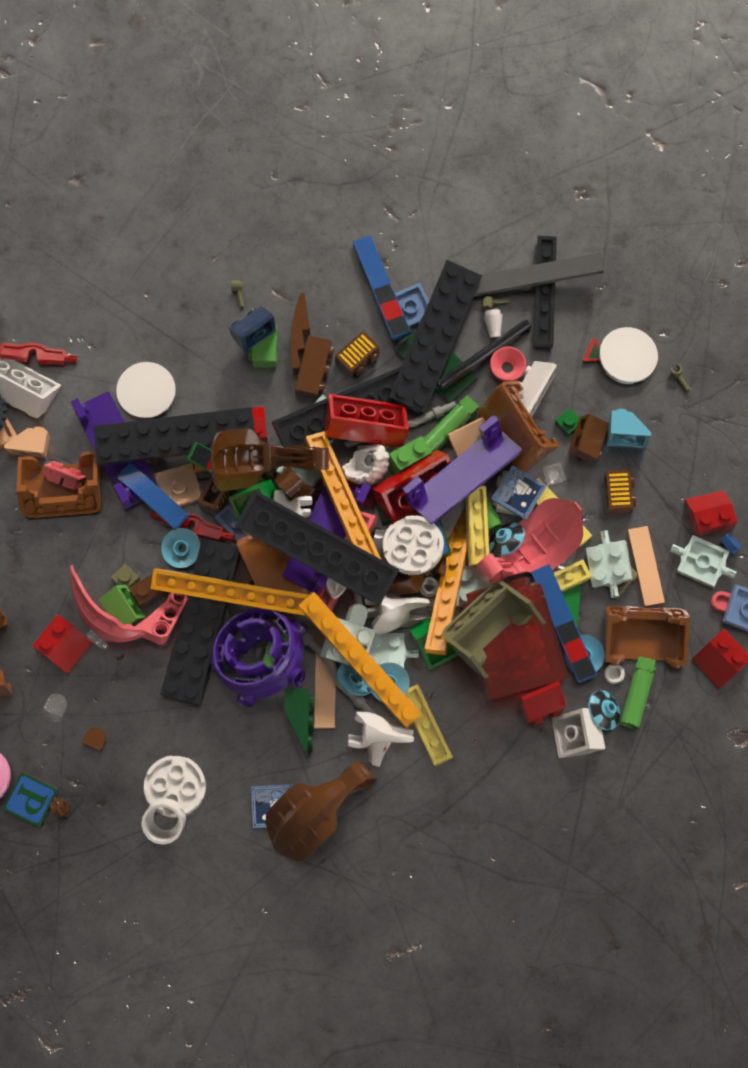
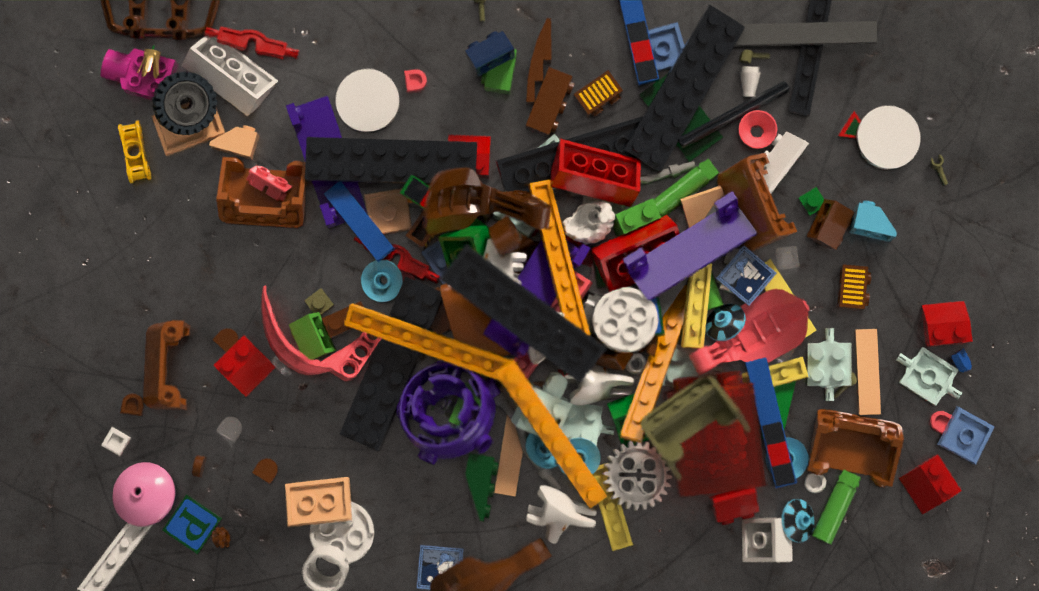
camera: 10 degrees right, 10 degrees up
none -> reddish brown tile [192,455,206,478]
none -> reddish brown tile [212,328,239,352]
none -> light nougat tile [285,477,352,527]
none -> coral tile [404,70,427,93]
none -> white gear [602,441,672,510]

